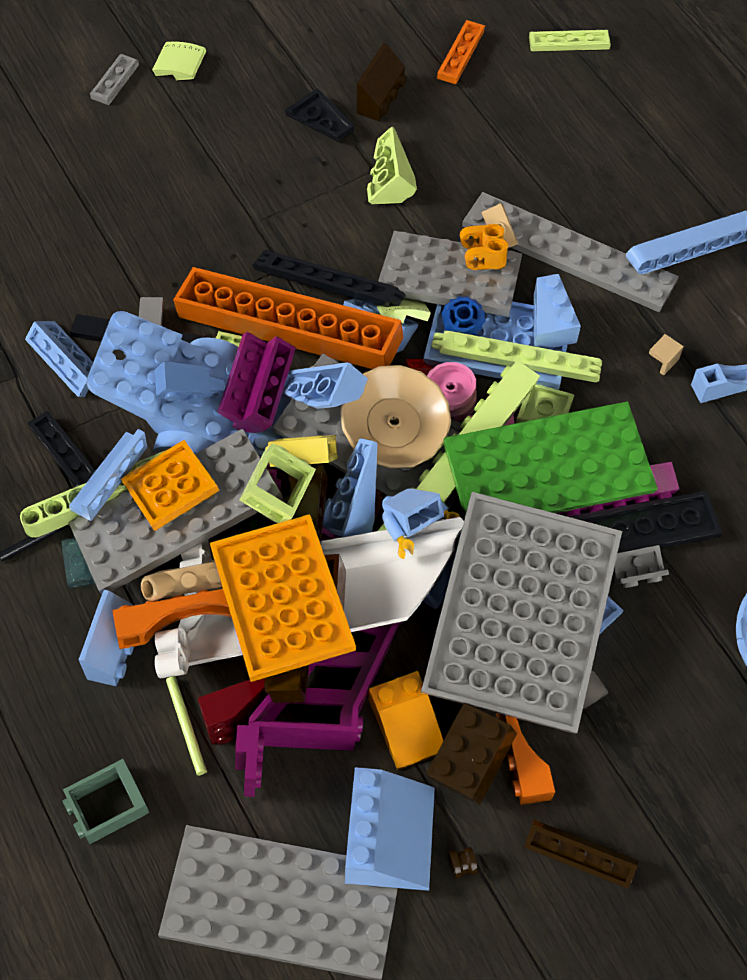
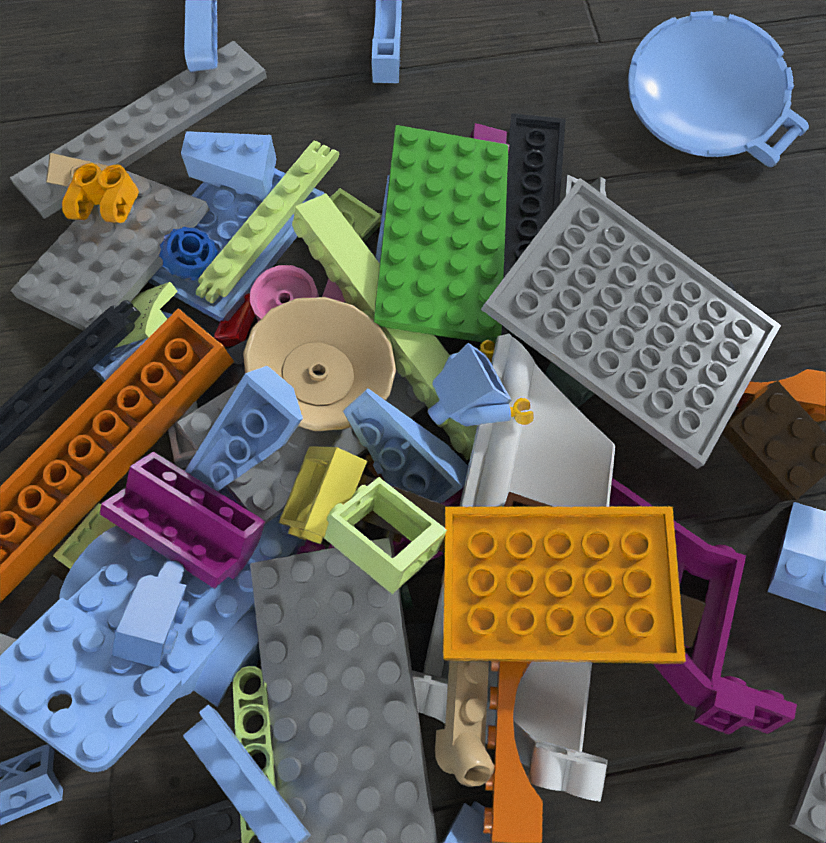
camera: 70 degrees left, 5 degrees up
light orange plate [121,440,220,531] -> none
yellowish green bar [166,676,207,775] -> none
dark red slope [197,678,268,745] -> none
light orange slope [369,671,443,770] -> none
tan panel [649,334,684,375] -> none

